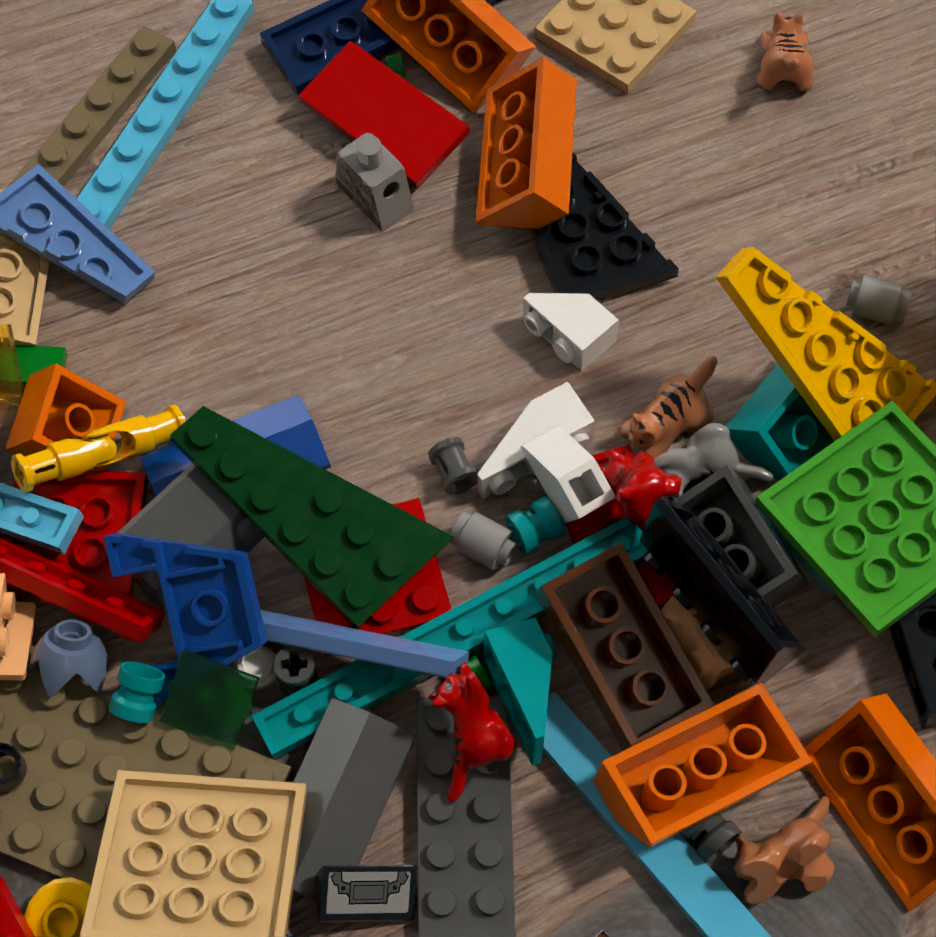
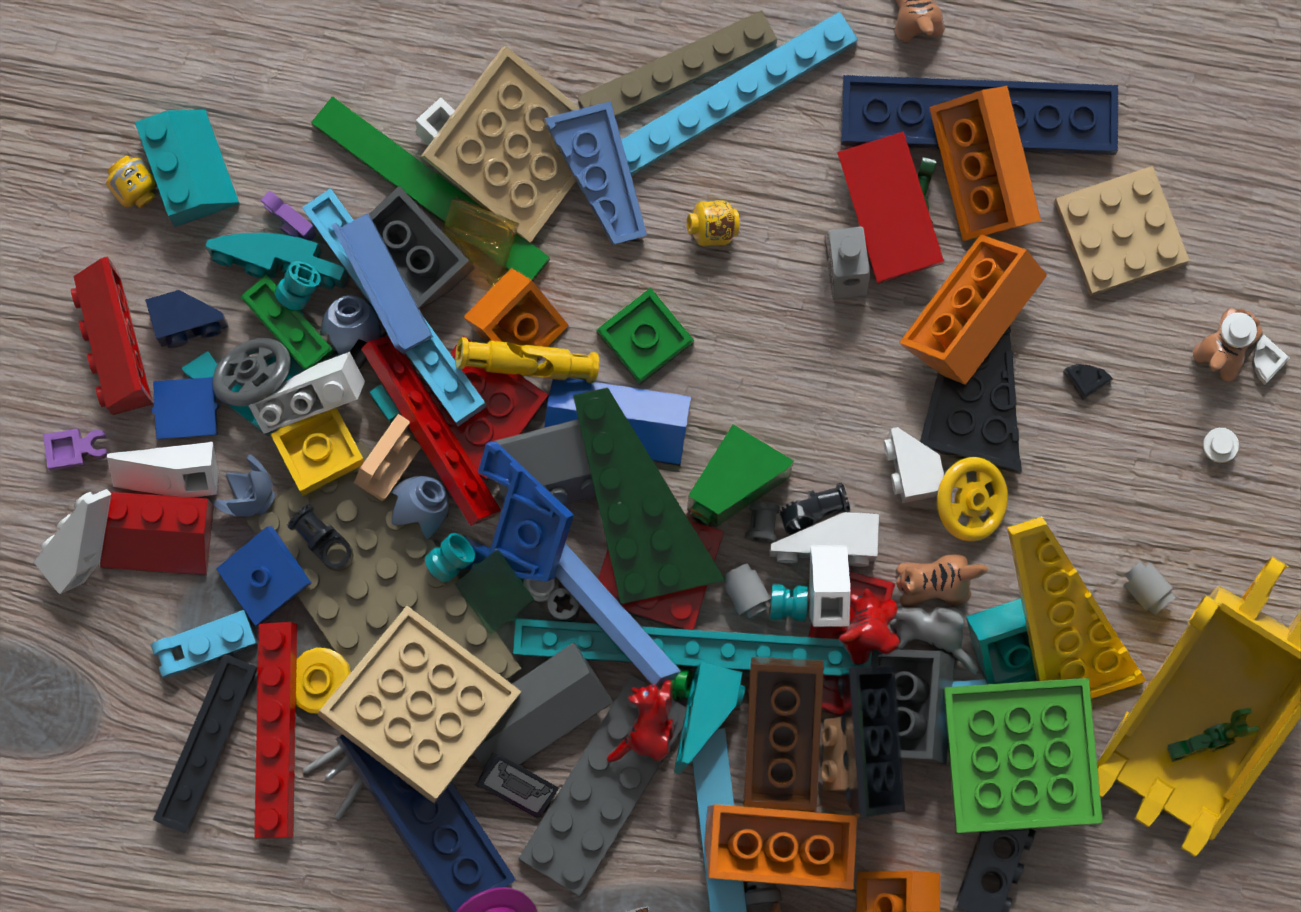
camera: 30 degrees right, 15 degrees up
none -> green tile [596,288,694,385]
none -> yellow head [686,200,740,246]
none -> green slope [687,424,794,526]
none -> black connector [780,483,850,535]
none -> yellow plate [937,457,1008,542]
none -> black tile [1063,364,1113,400]
none -> white plate [1203,428,1239,463]
none -> white plate [1221,313,1257,348]
none -> white tile [1253,335,1290,385]

